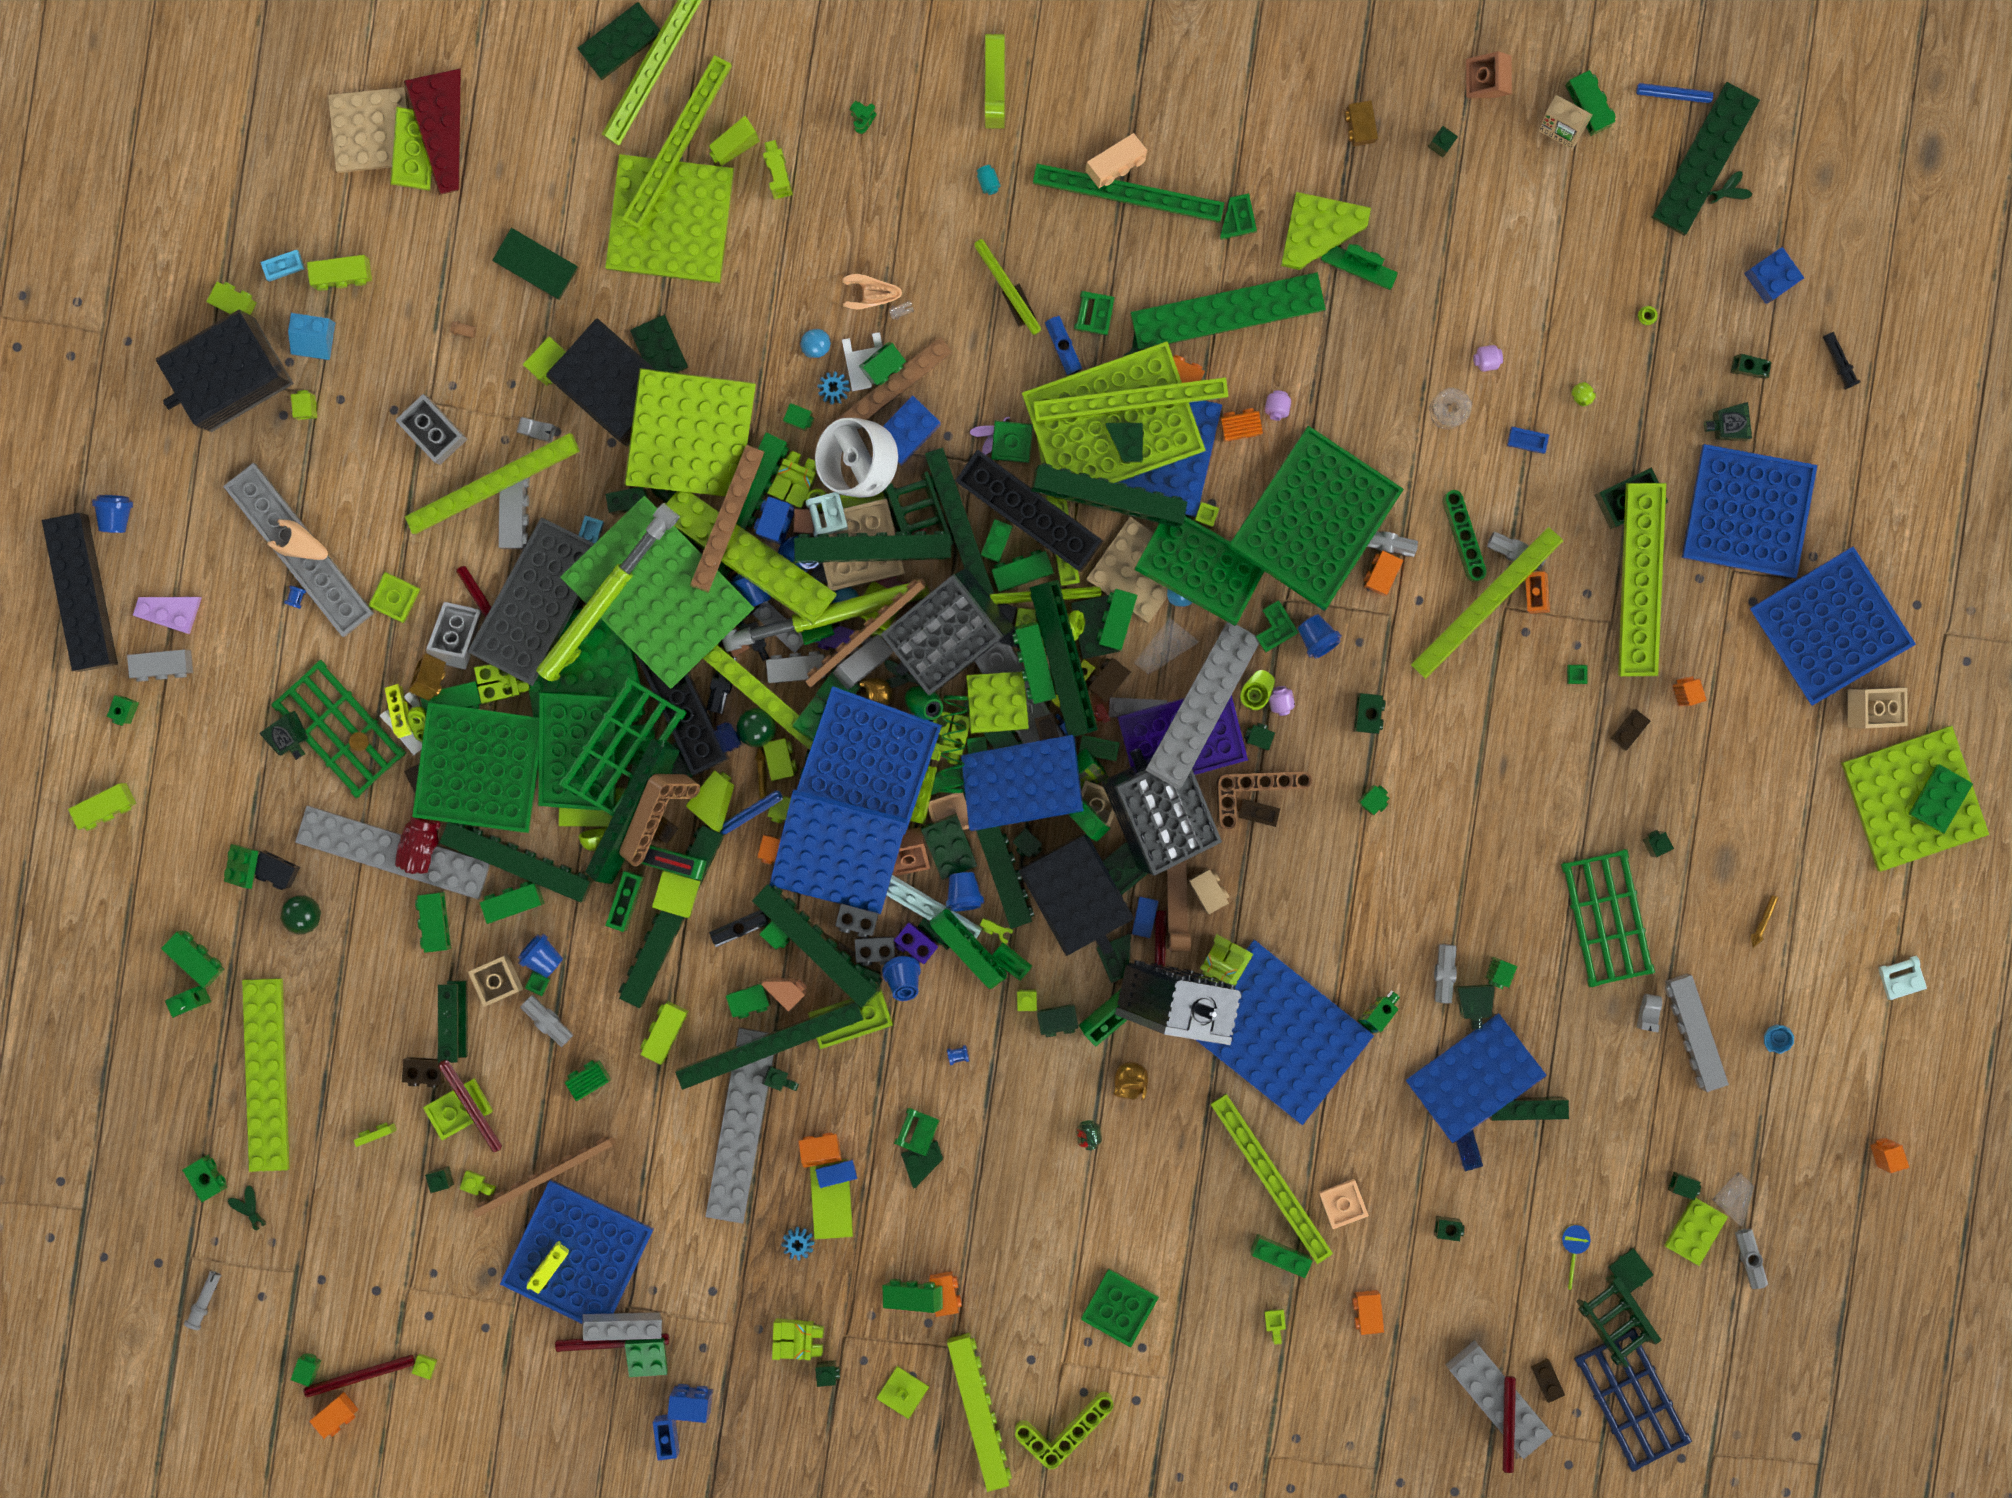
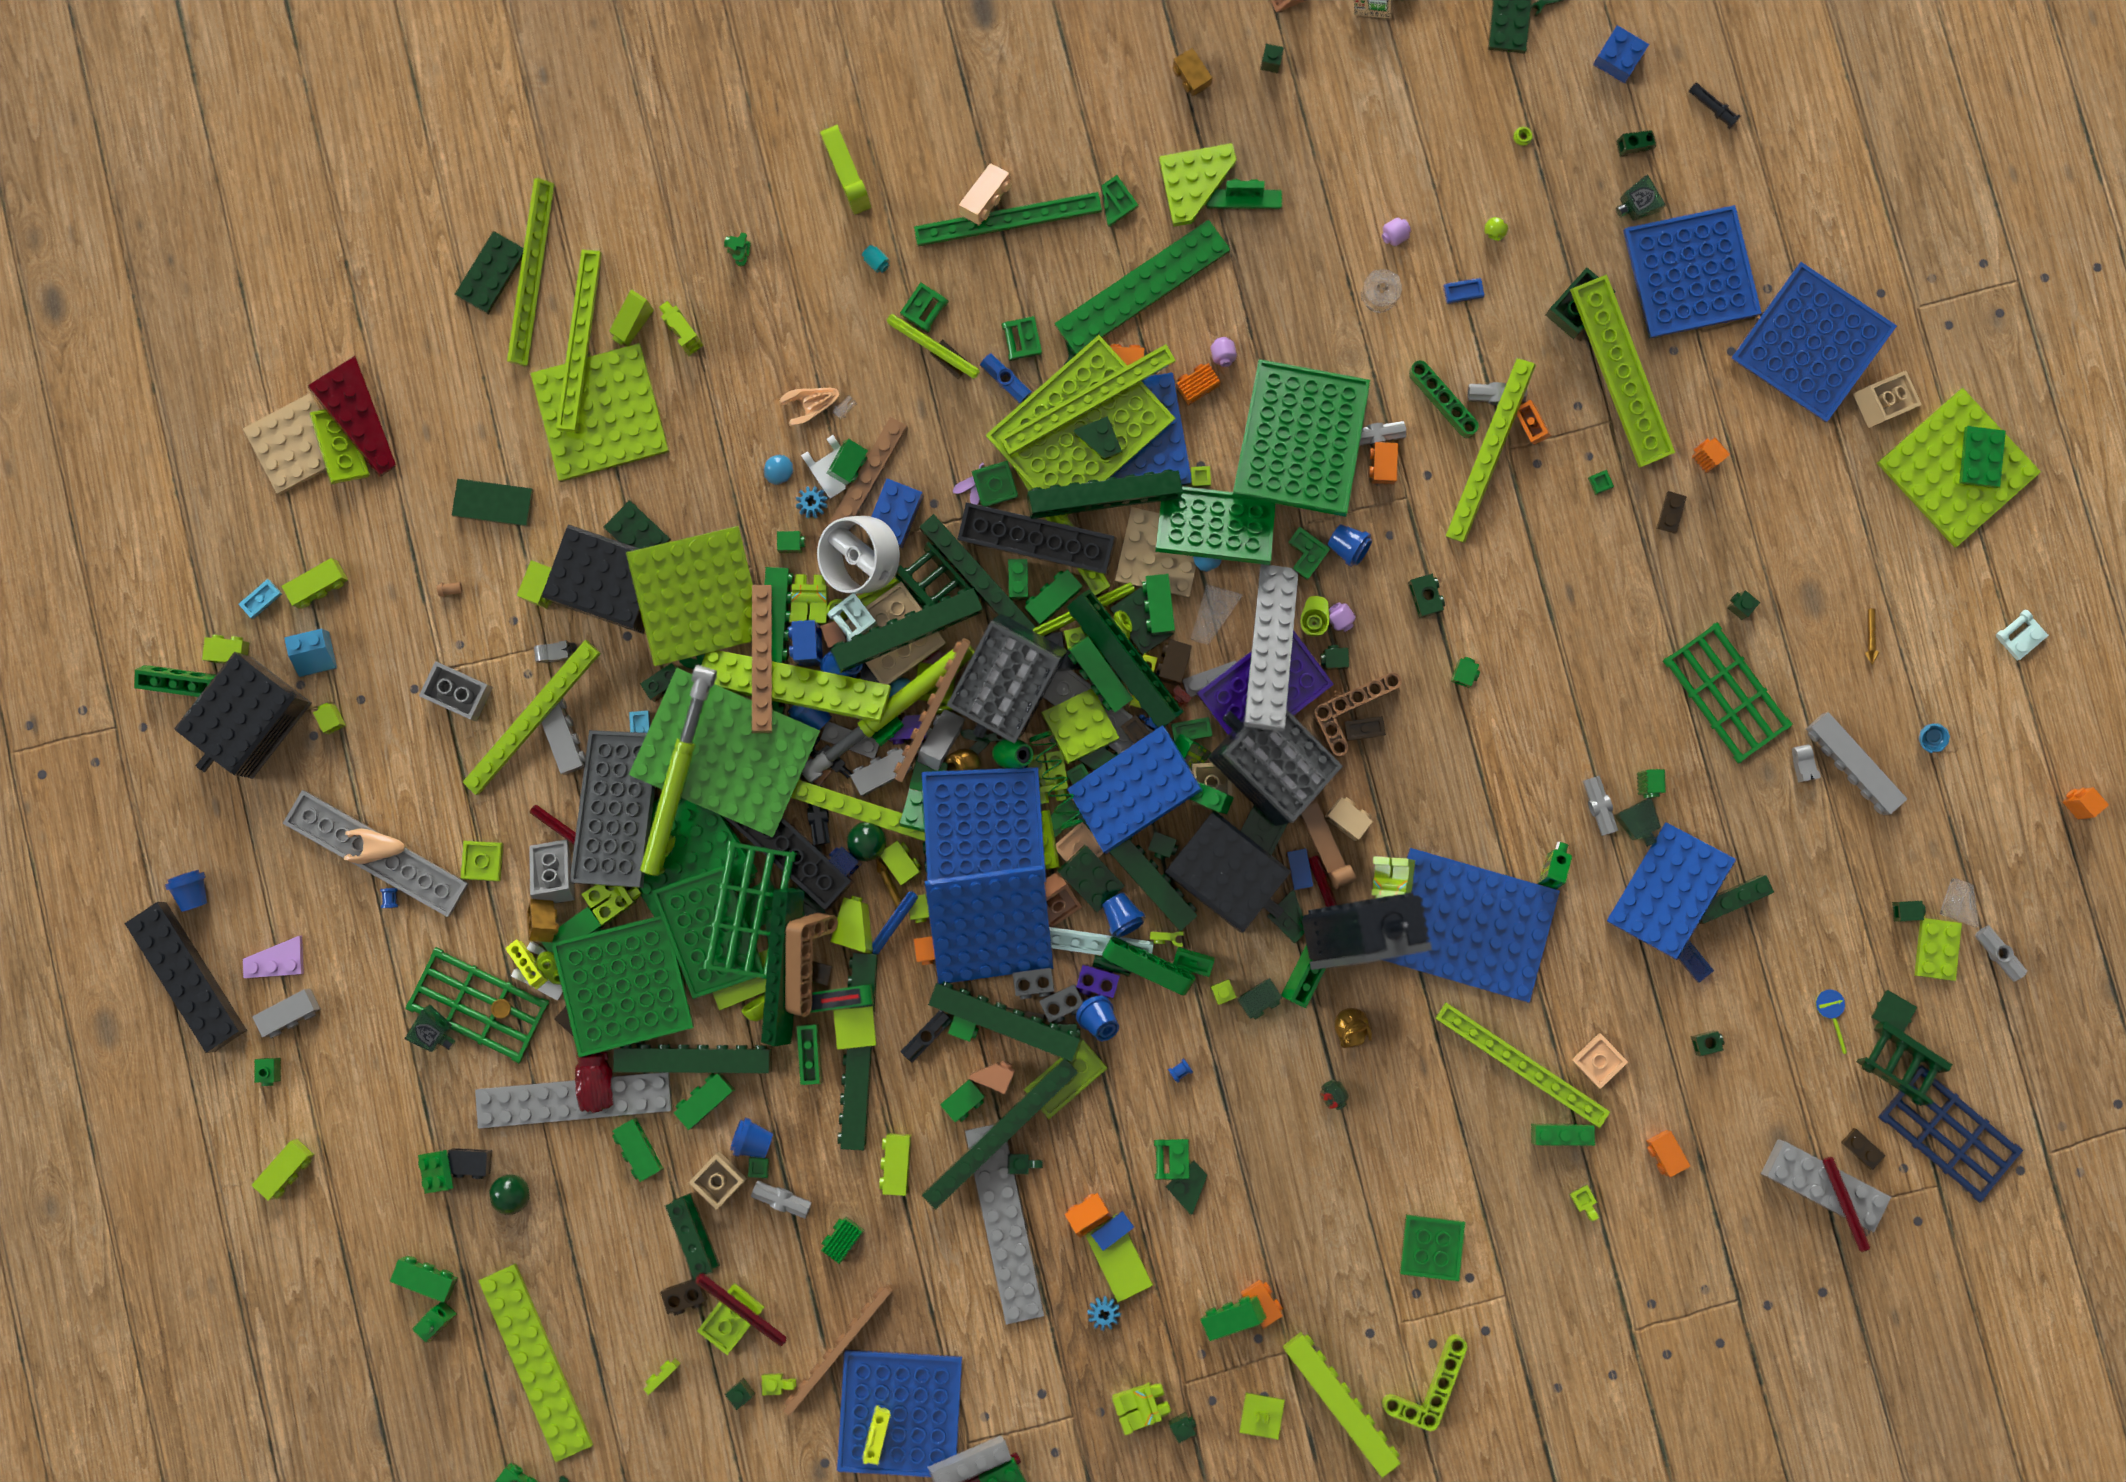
camera: 20 degrees left, 5 degrees down
none -> green brick [134,665,216,697]
none -> green plate [900,282,949,333]

